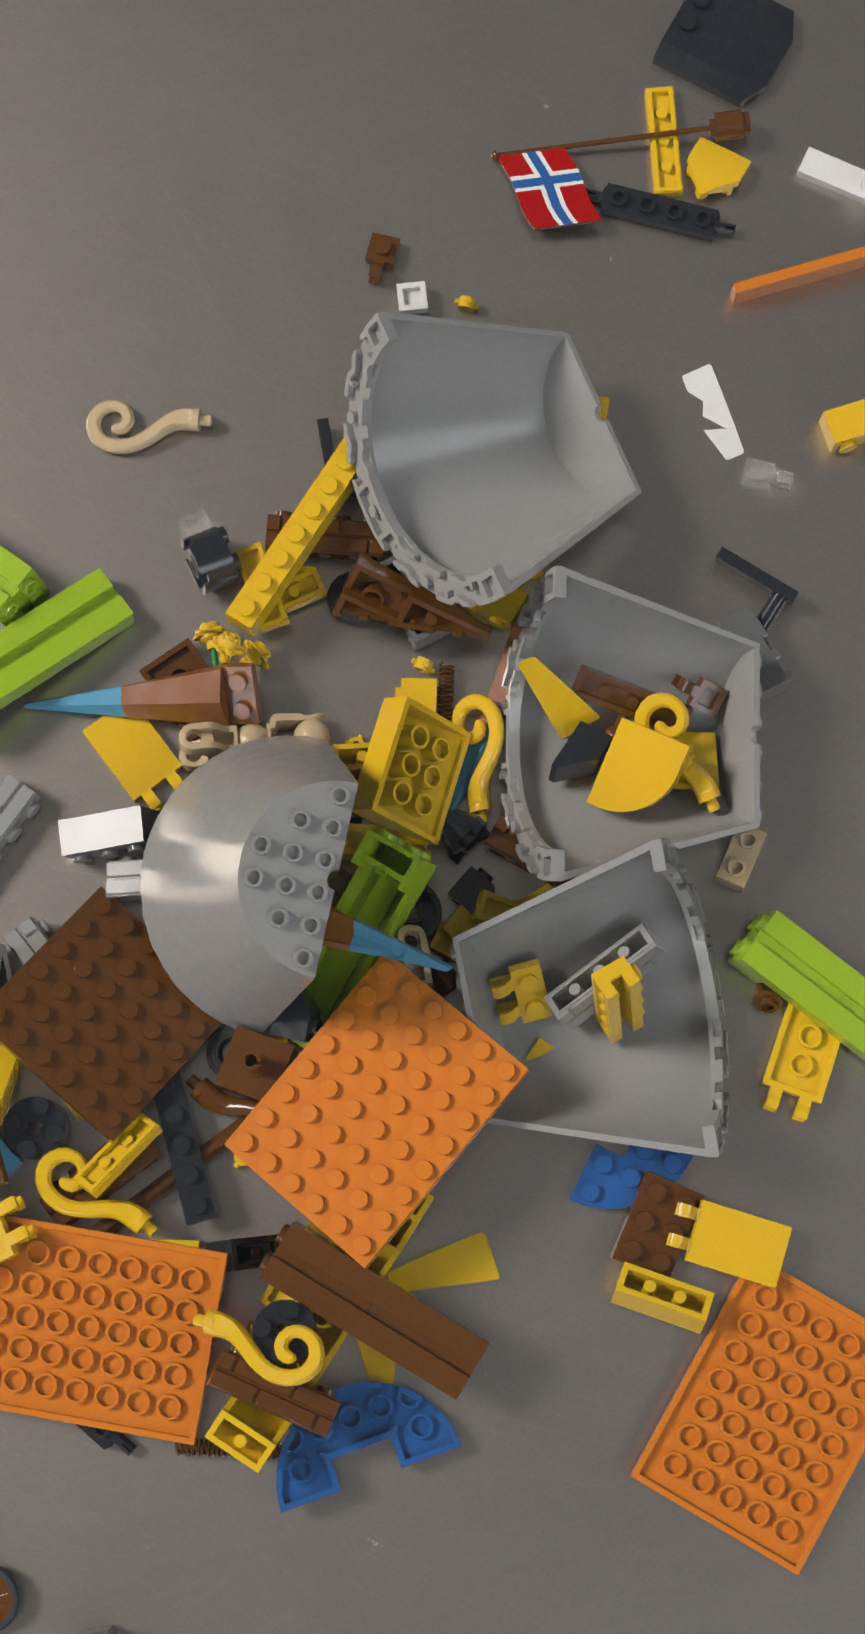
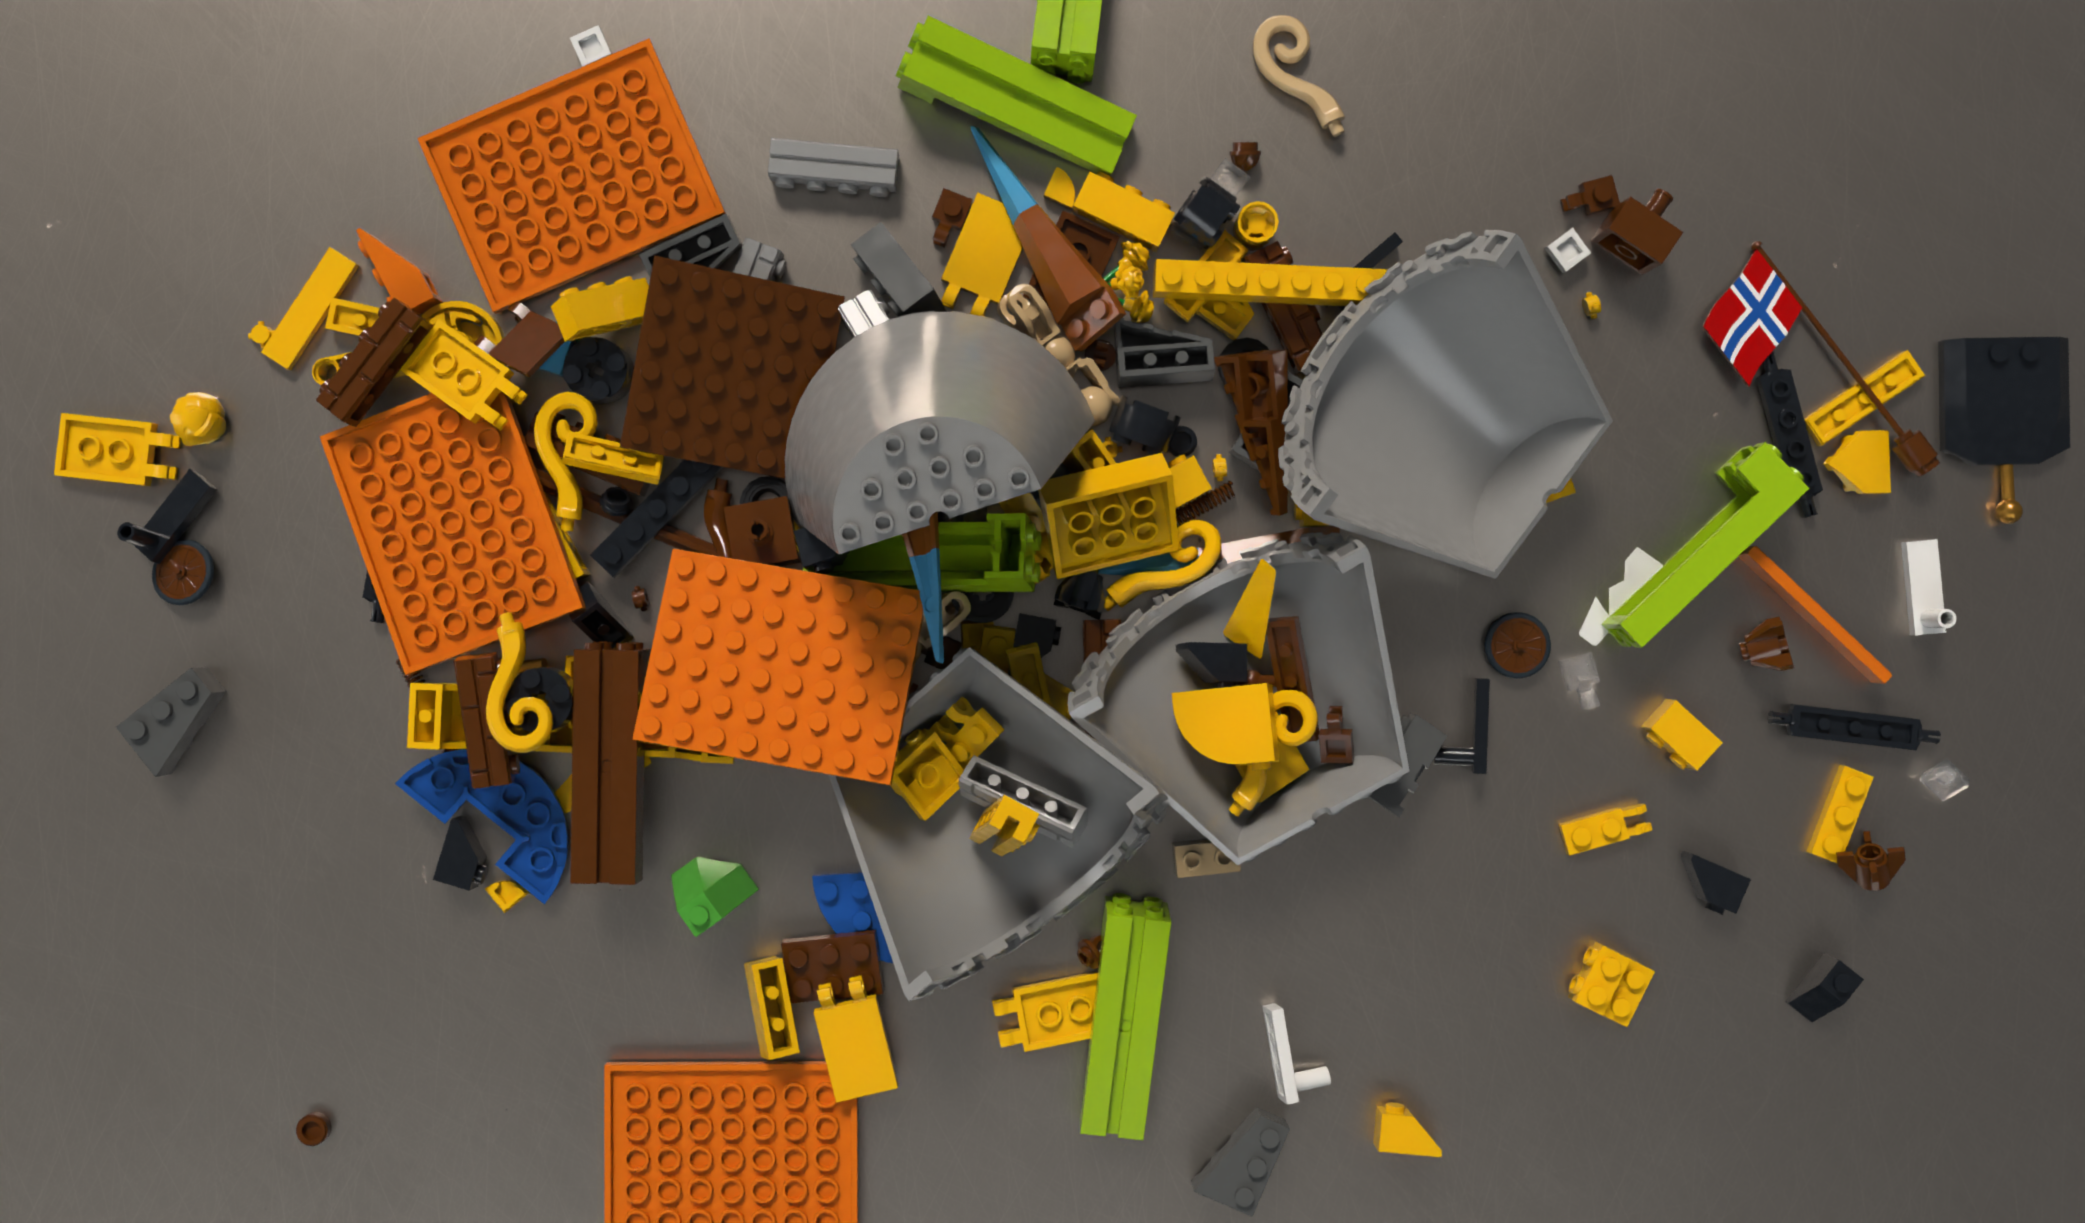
camera: 60 degrees right, 10 degrees up
yellow sticker [388,1232,499,1291] -> none
none -> black slope [433,816,488,891]
none -> yellow tile [485,880,530,913]
none -> black plate [600,487,632,516]
none -> reddish brown piece [632,586,649,611]
none -> bright green slope [671,856,759,937]
none -> yellow plate [891,728,964,821]
none -> reddish brown plate [932,188,973,248]
none -> yellow tile [1043,167,1075,210]
none -> yellow brick [1072,171,1175,253]
none -> reddish brown plate [1085,339,1116,371]
none -> black brick [1109,395,1181,455]
none -> dark grey wedge [1113,318,1215,388]
none -> black plate [1169,426,1197,457]
none -> reddish brown plate [1229,142,1261,171]
none -> yellow wheel [1233,201,1279,251]
none -> reddish brown wheel [1485,612,1551,679]
none -> reddish brown brick [1591,188,1683,275]
none -> lime brick [1602,442,1809,648]
none -> reddish brown brick [1739,617,1794,671]
none -> pearl gold bar [1995,464,2023,524]

